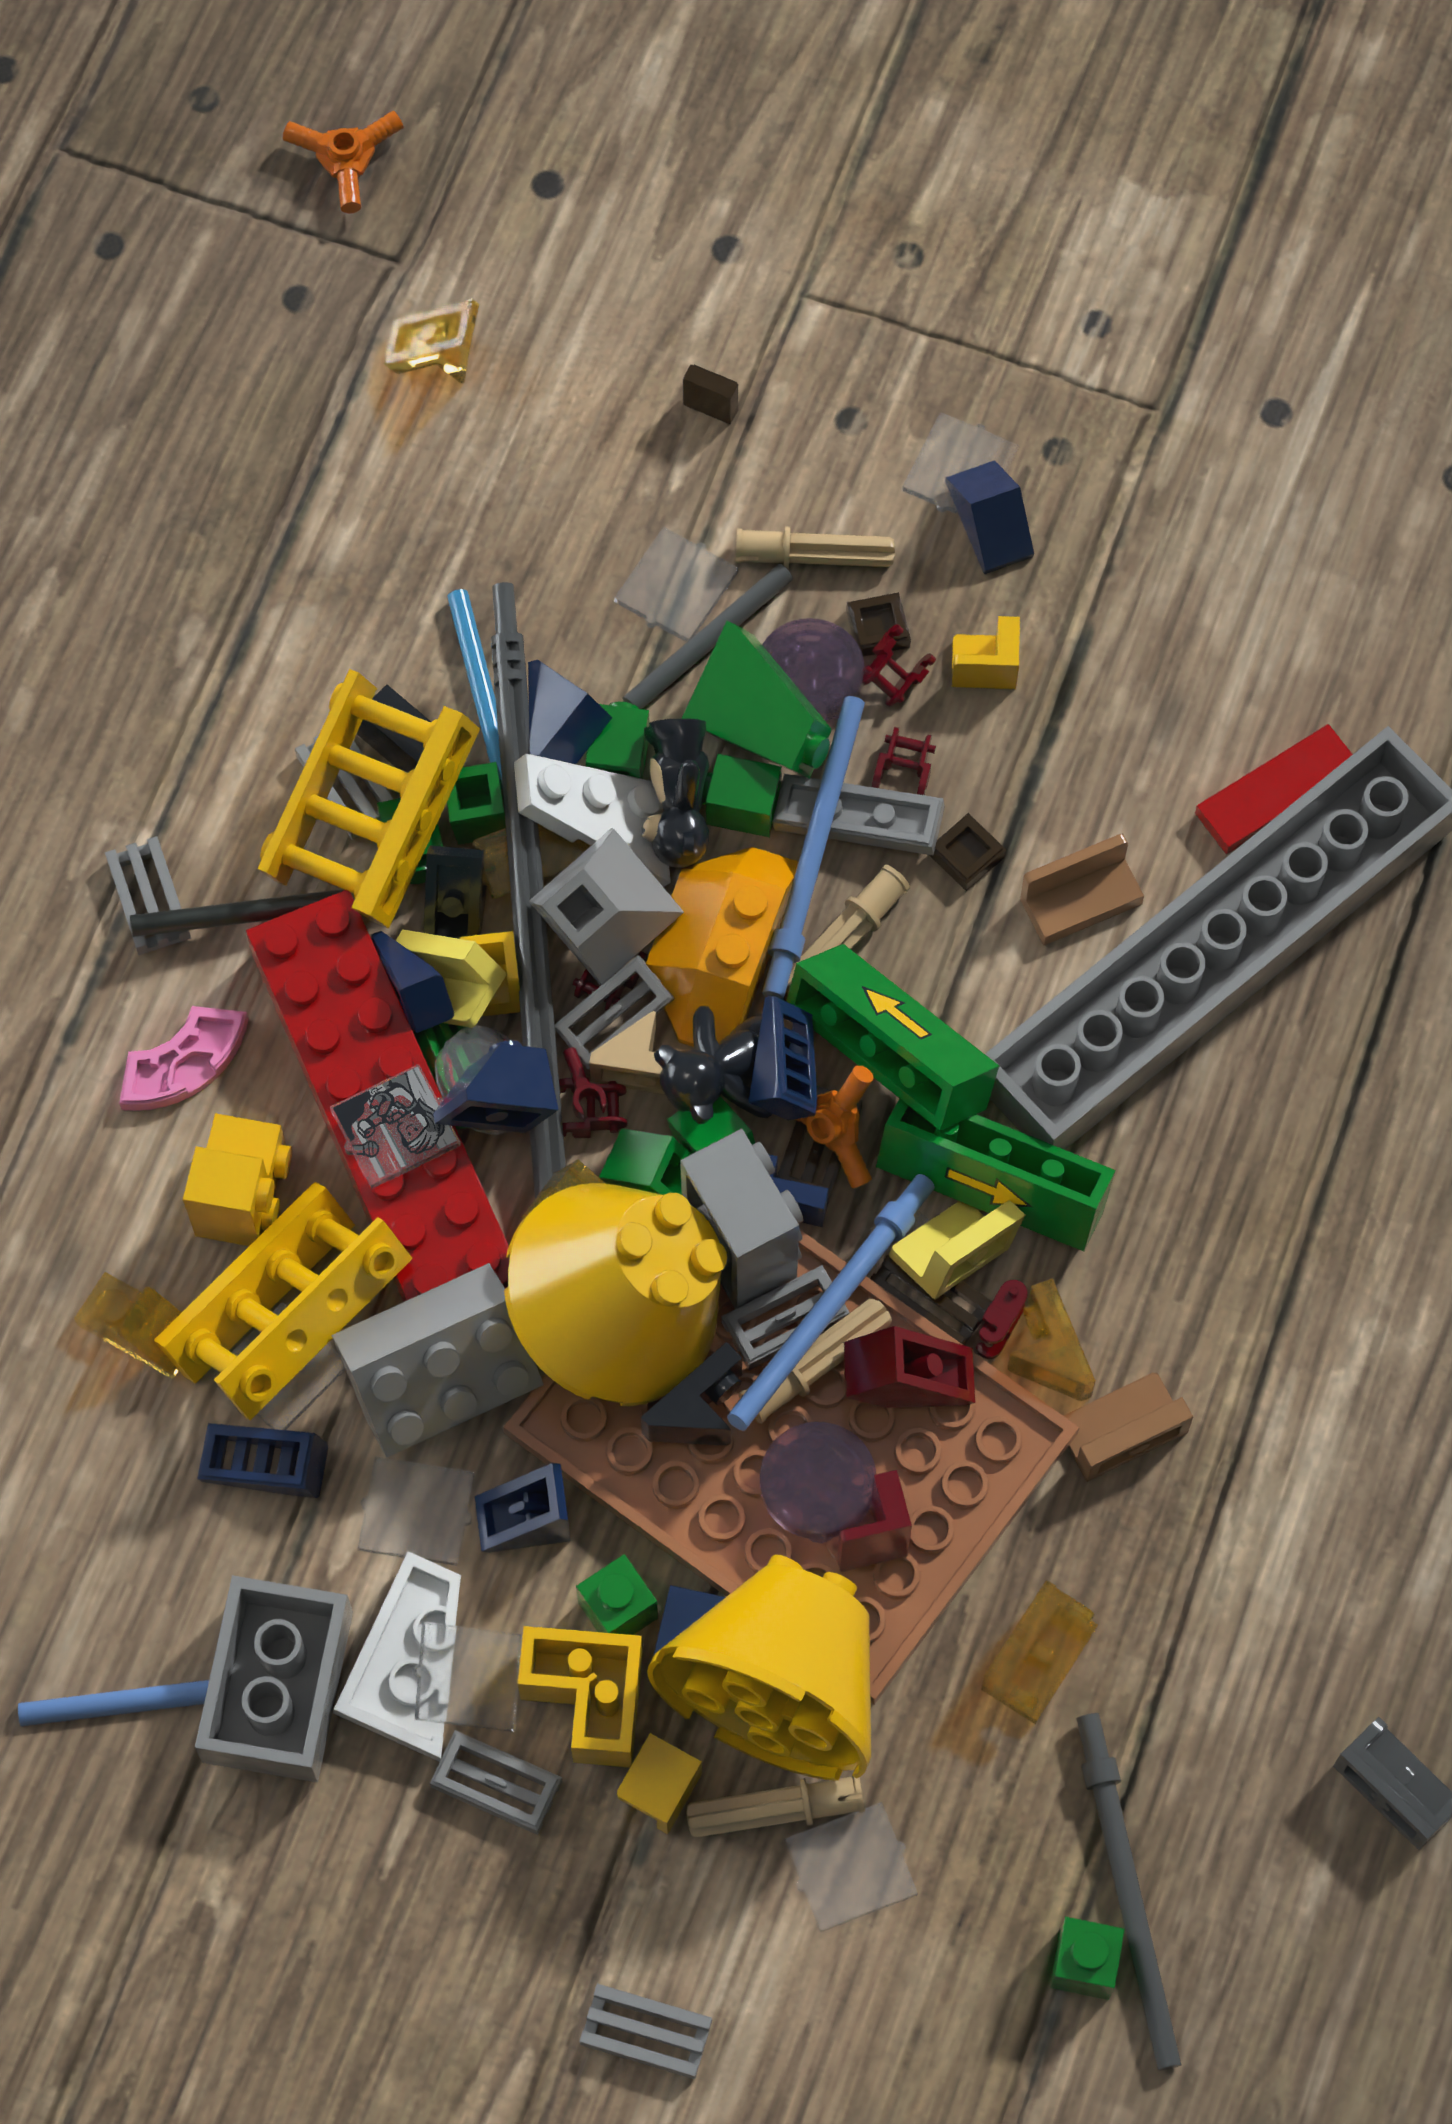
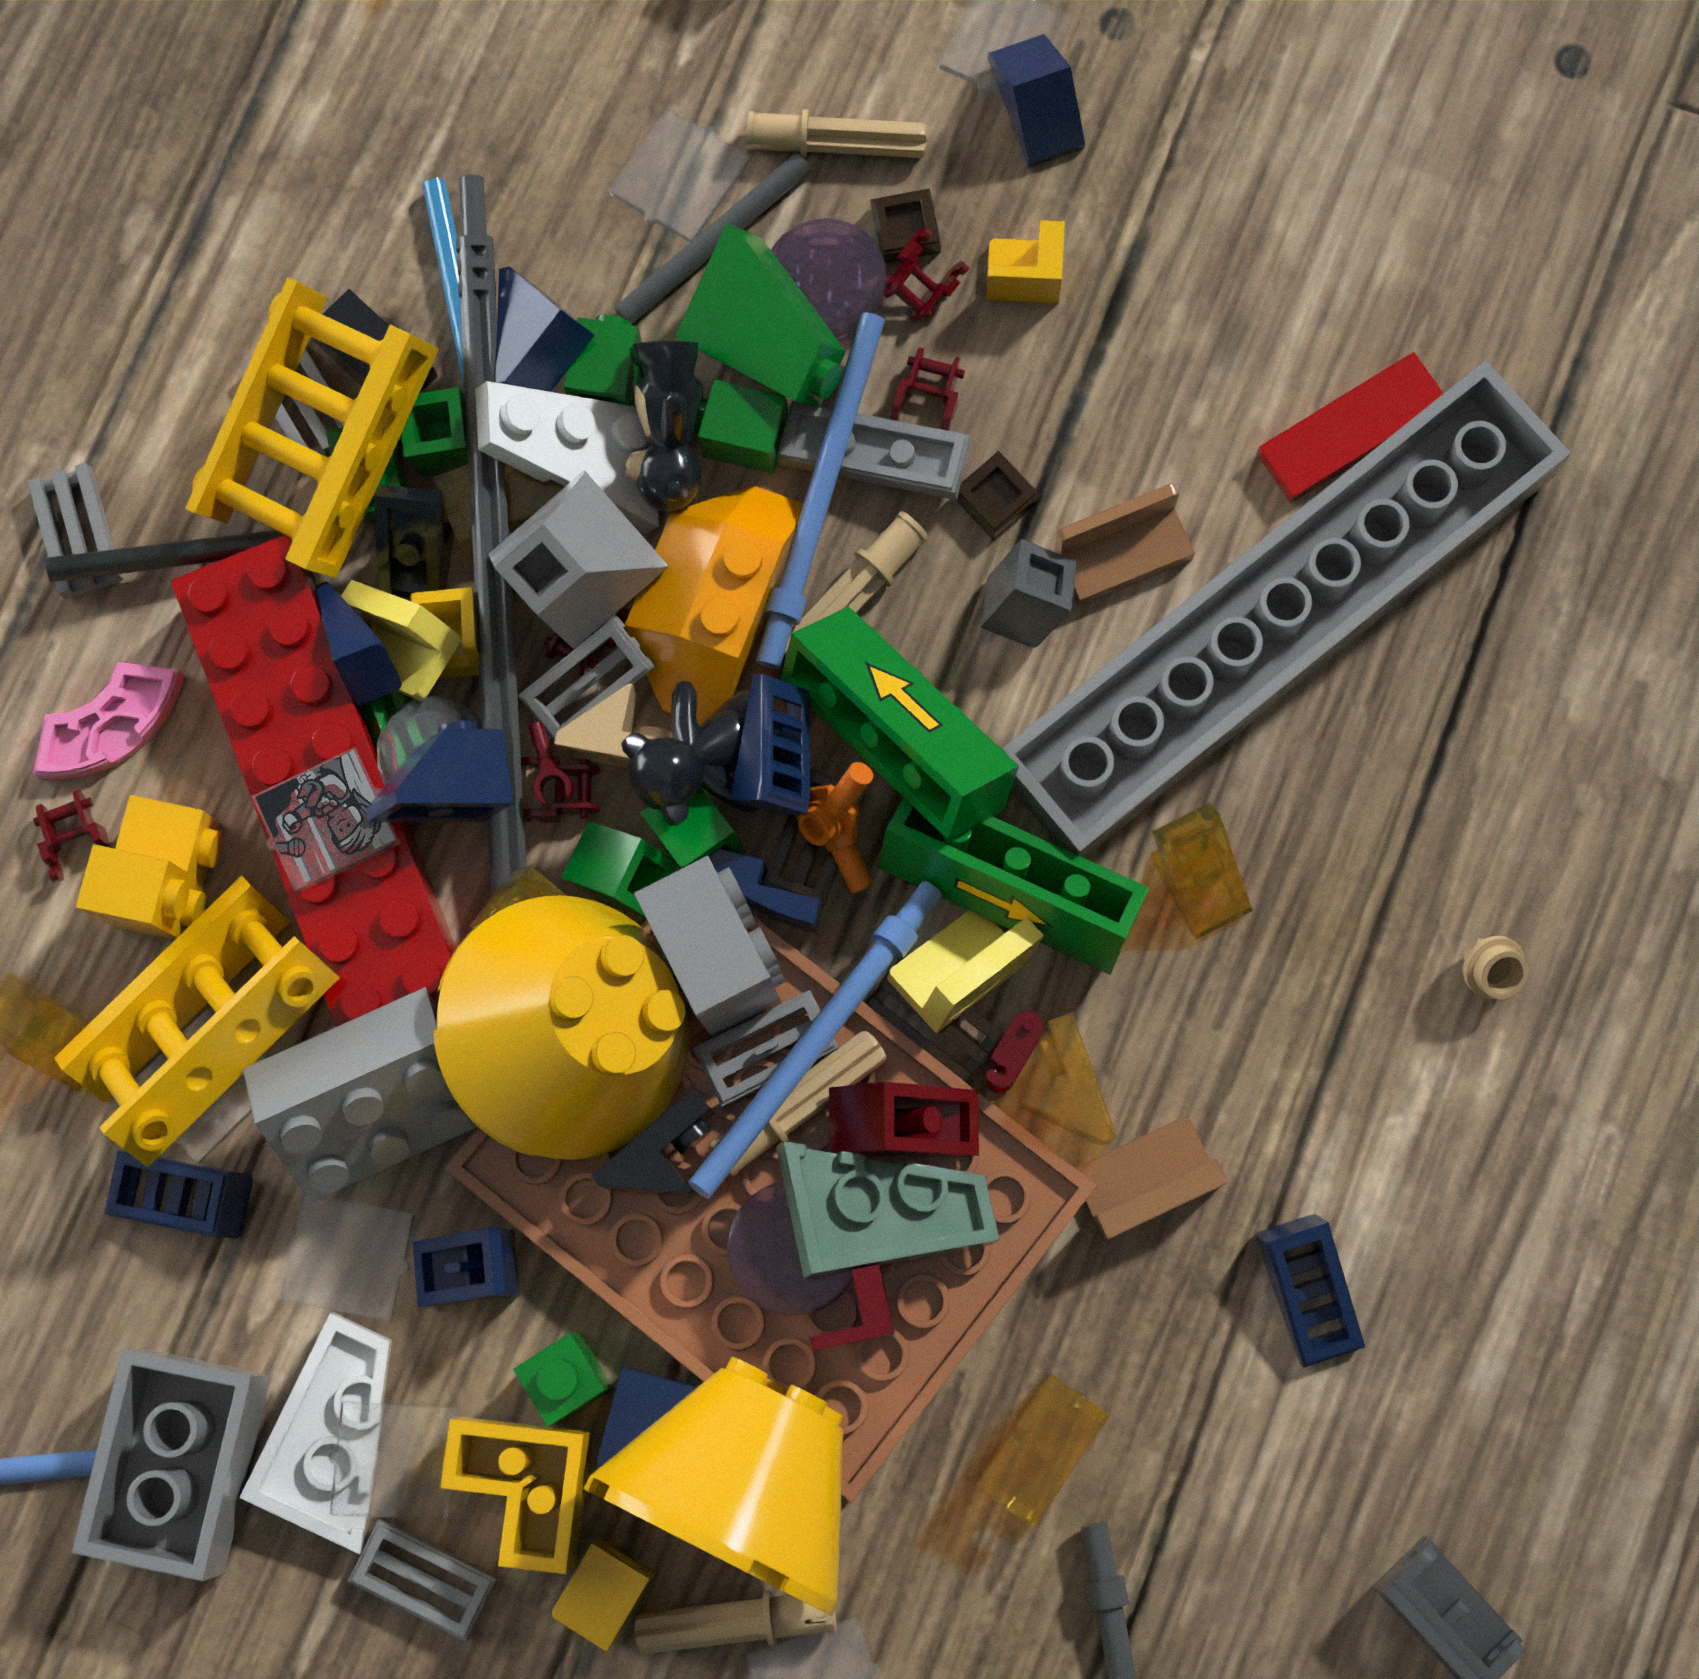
camera: 10 degrees right, 10 degrees up
none -> dark red piece [33,790,111,883]
none -> sand green wing [776,1141,1000,1279]
none -> dark grey panel [980,539,1077,648]
none -> clear yellow slope [1151,803,1253,940]
none -> dark blue slope [1256,1214,1365,1368]
none -> tan plate [1462,936,1529,1000]

